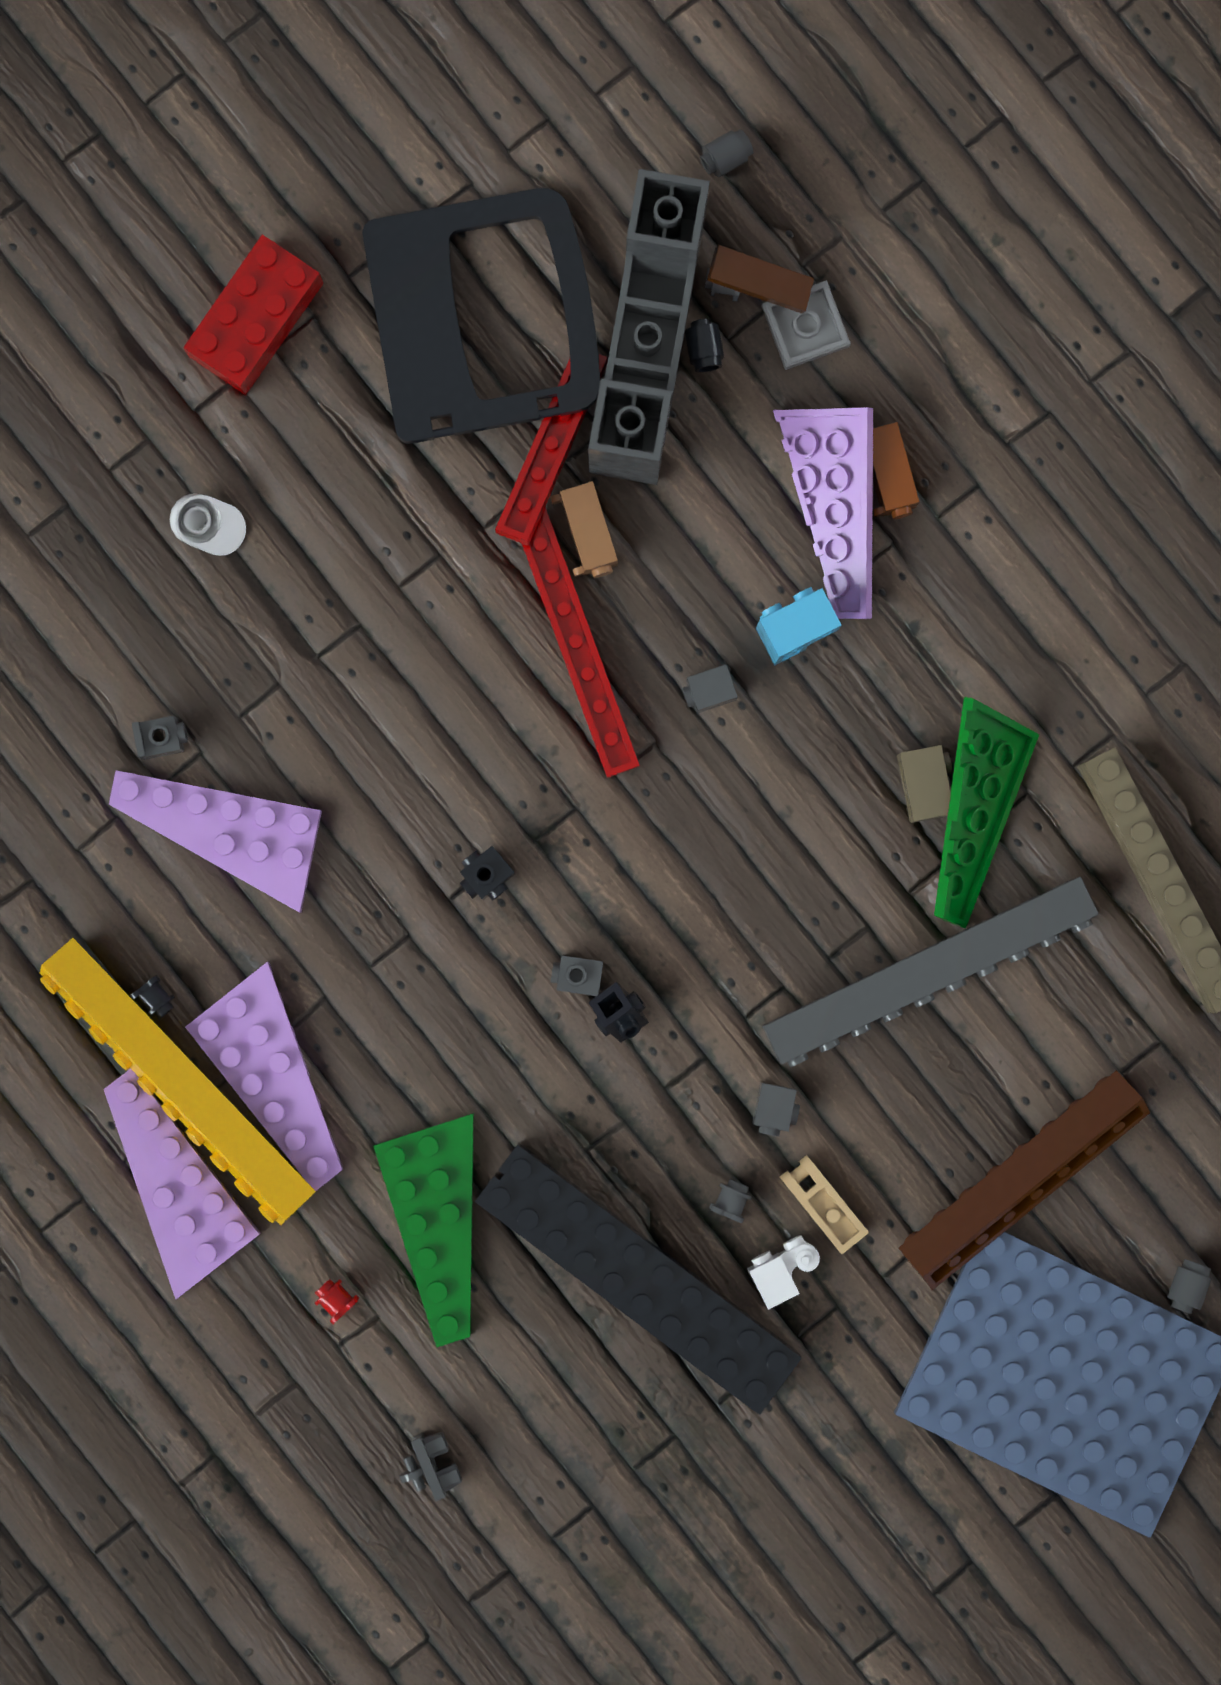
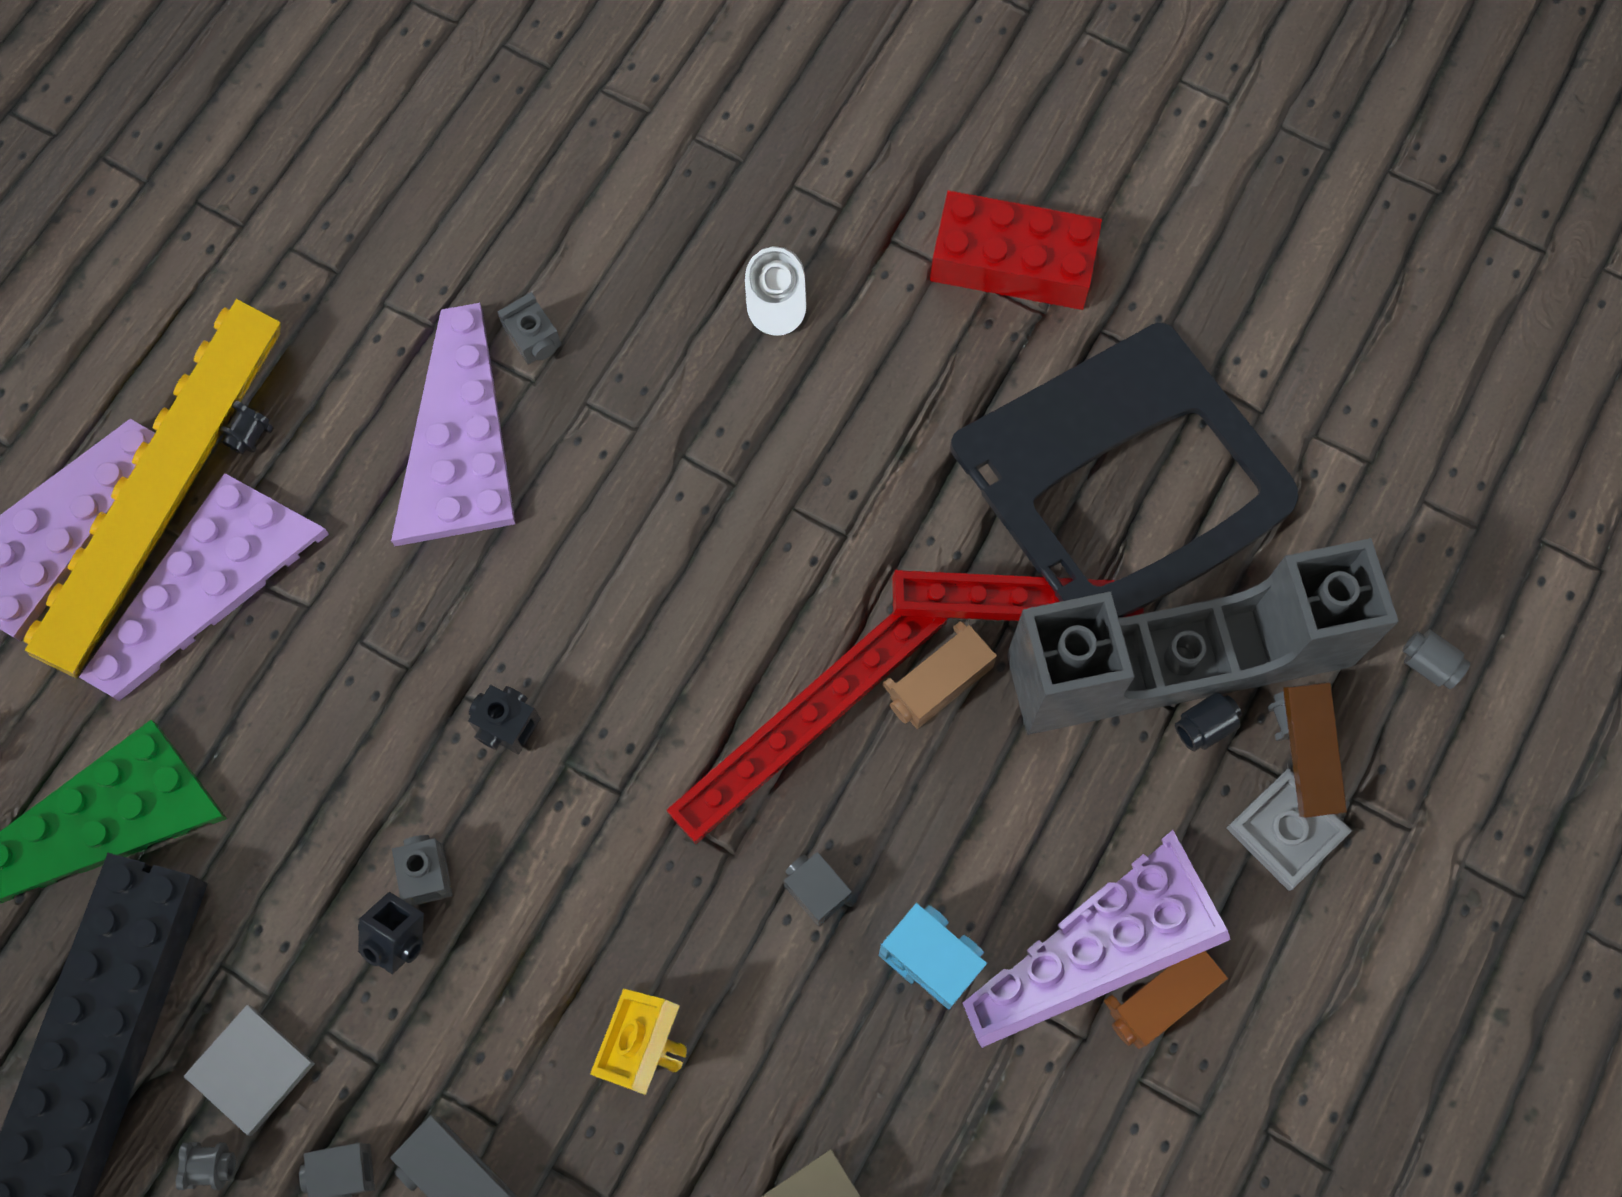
camera: 70 degrees right, 15 degrees down
none -> light grey tile [184,1005,315,1136]
none -> yellow tile [590,988,687,1095]

